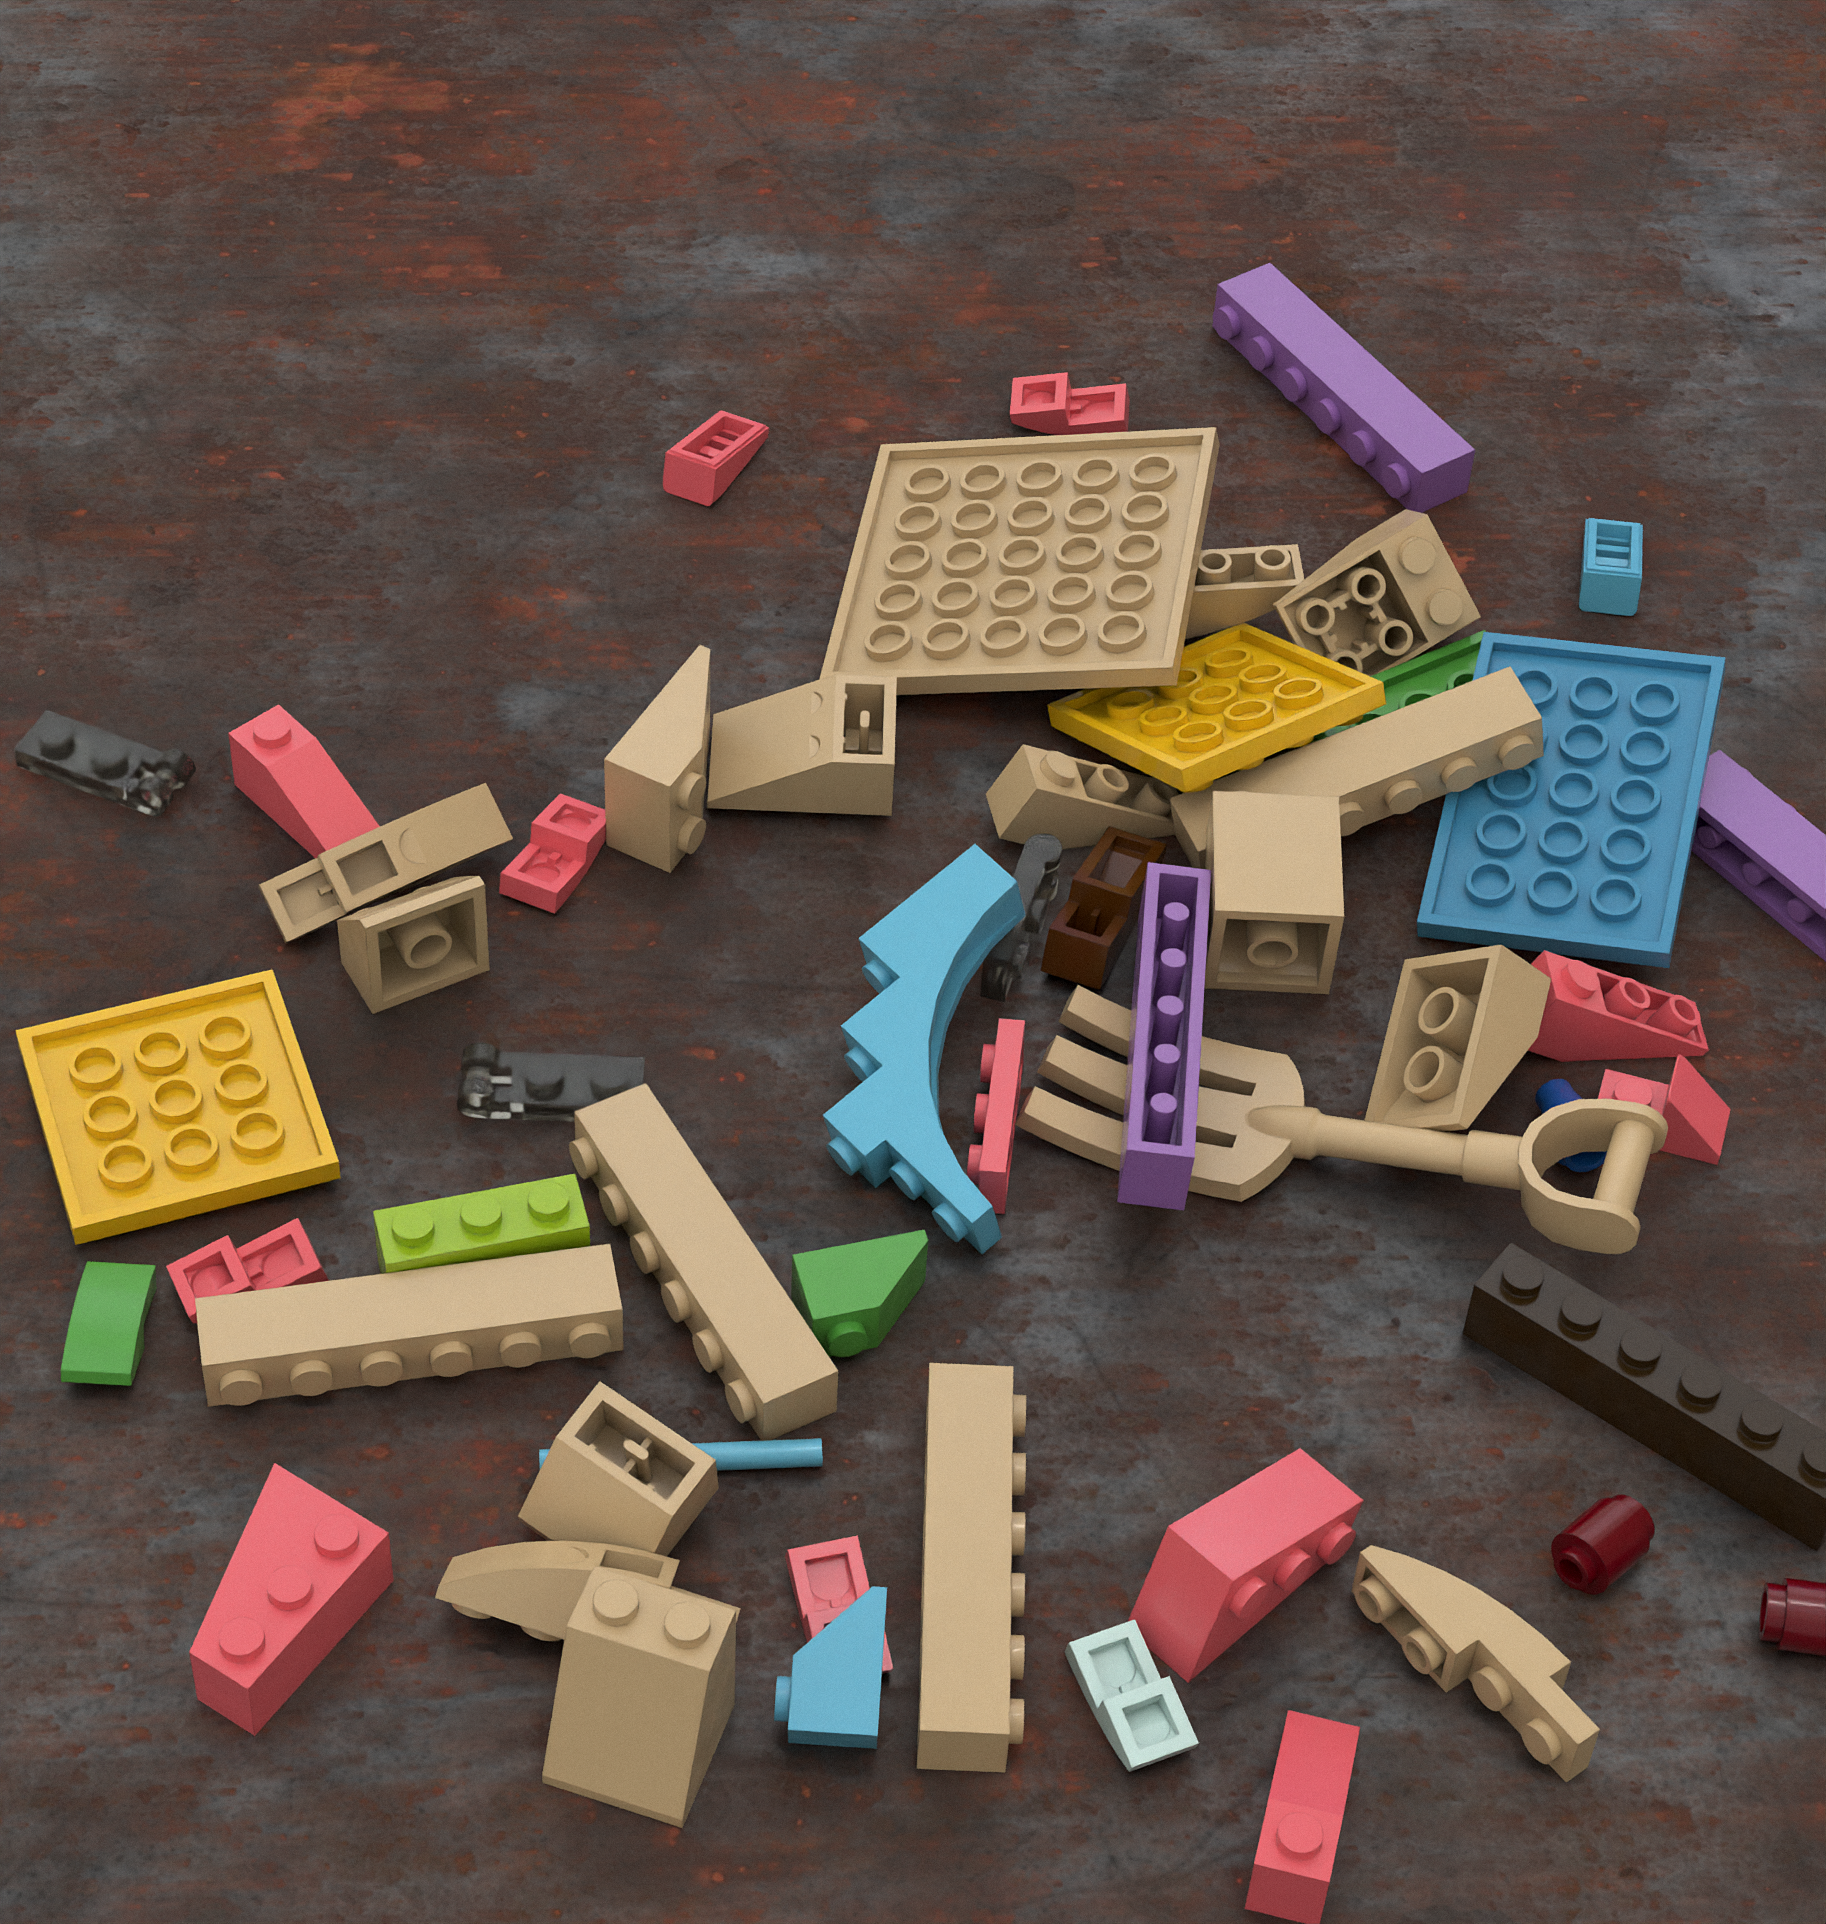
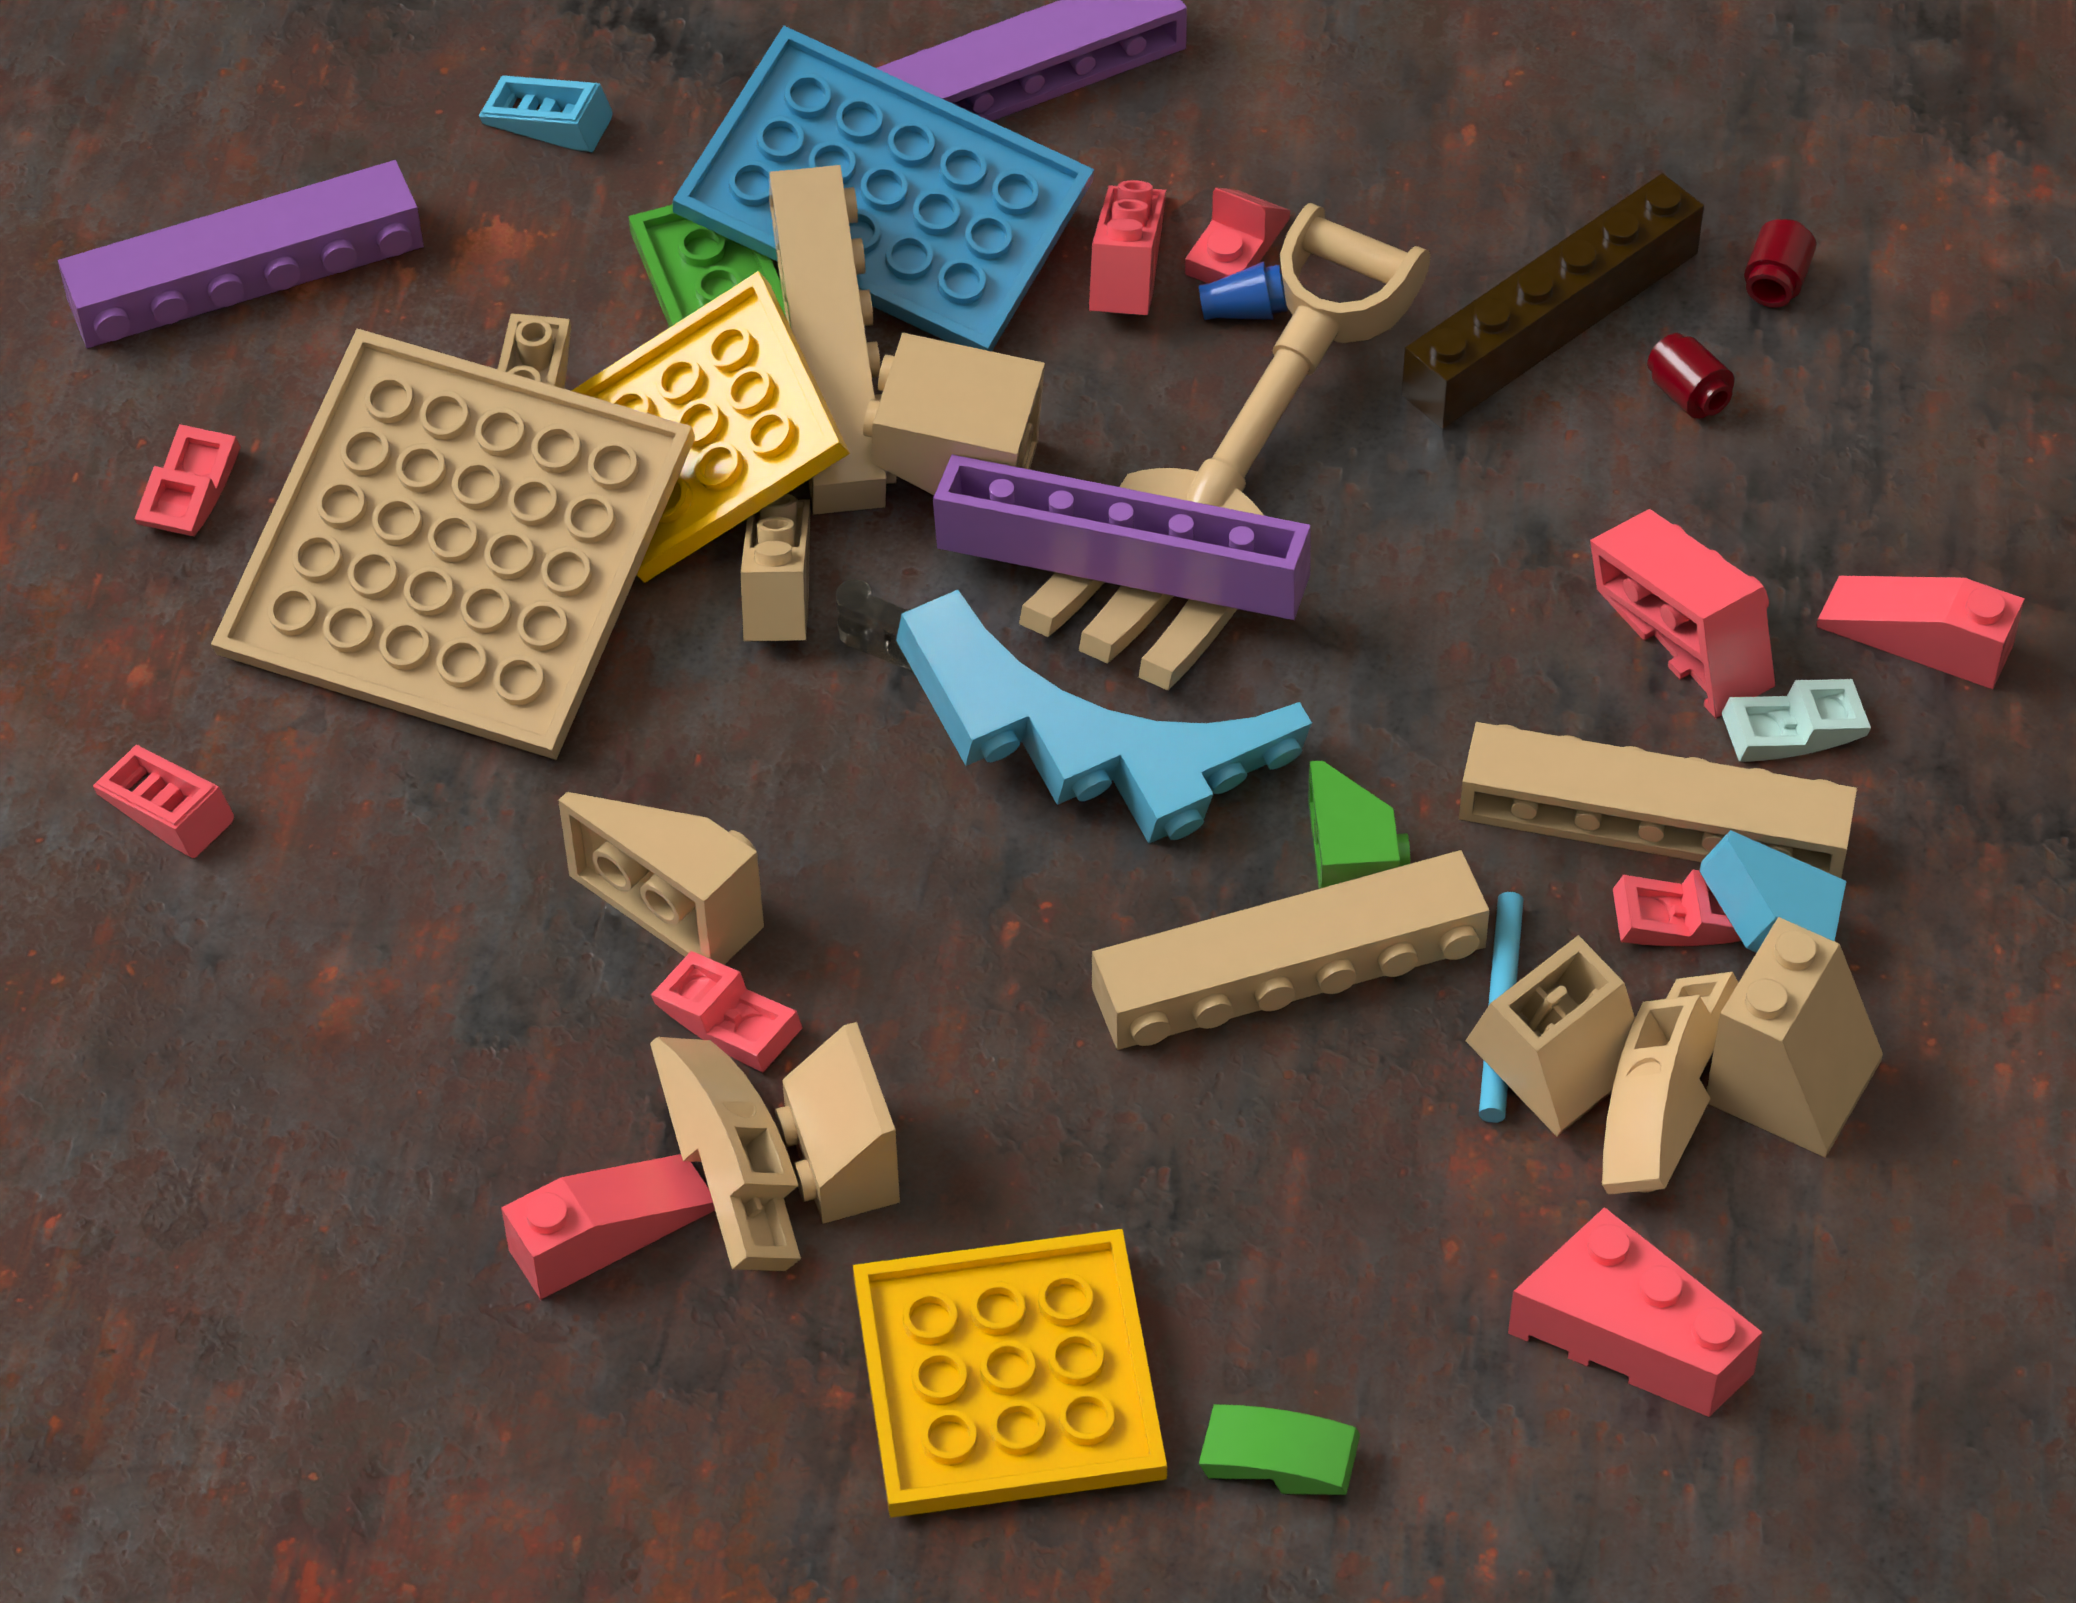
camera: 75 degrees left, 5 degrees up
clear smoke plate [14,710,196,816] -> none
coral slope [166,1218,329,1324] -> none
tan brick [195,1244,623,1407] -> none
lime brick [373,1174,590,1274] -> none
clear smoke plate [456,1042,645,1122] -> none
tan slope [707,674,897,816] -> none
coral plate [967,1018,1025,1214] -> none
reddish brown slope [1040,826,1167,990] -> none
tan slope [1273,509,1481,676] -> none
tan slope [1351,1545,1600,1782] -> none
tan slope [1365,945,1551,1132] -> none

